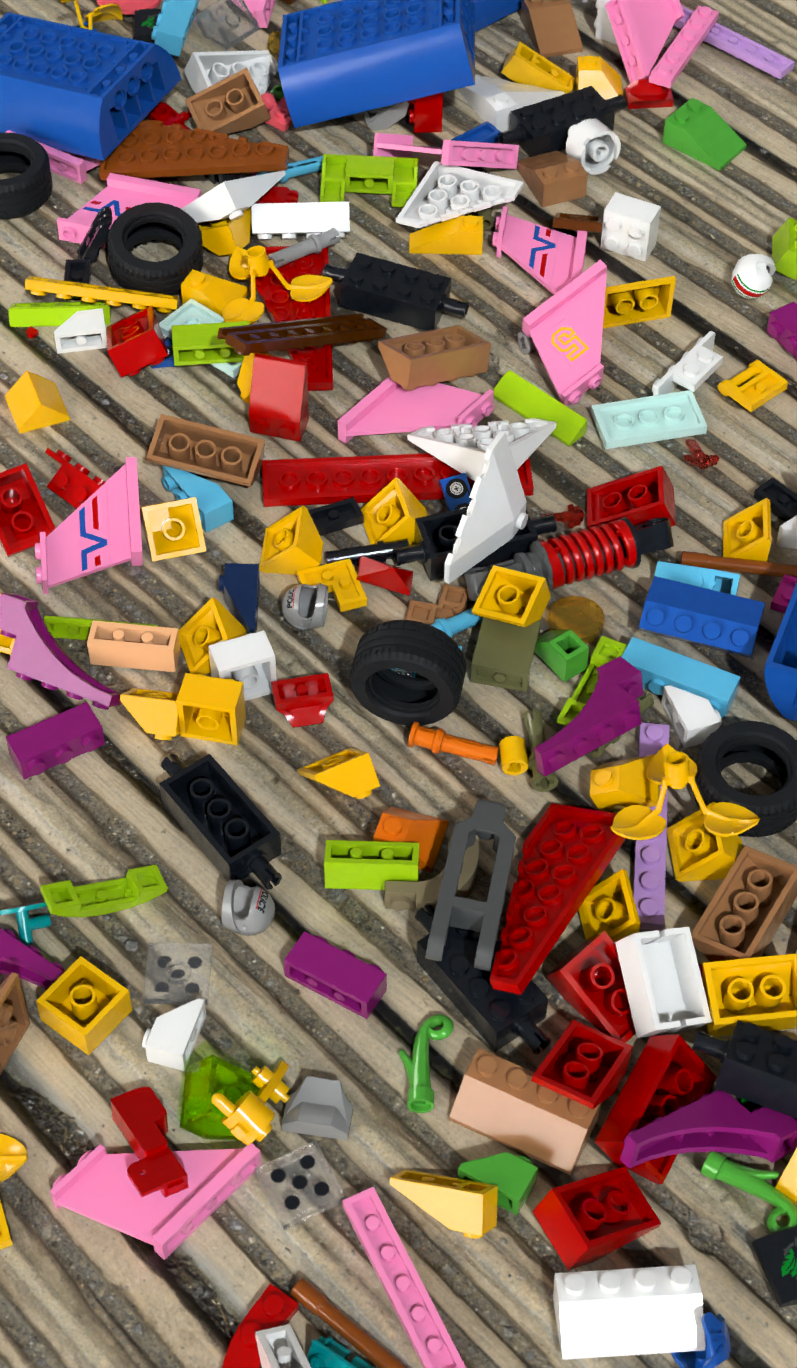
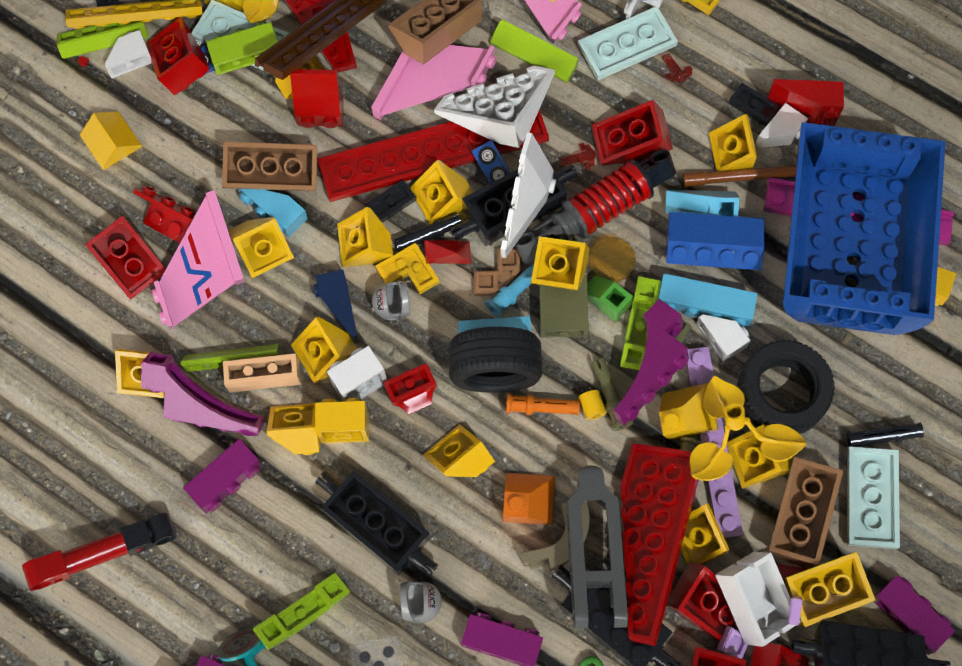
camera: 10 degrees left, 20 degrees up
lime brick [324,840,419,890] -> none
none -> lavender tile [717,626,748,659]
none -> lavender tile [788,595,802,626]

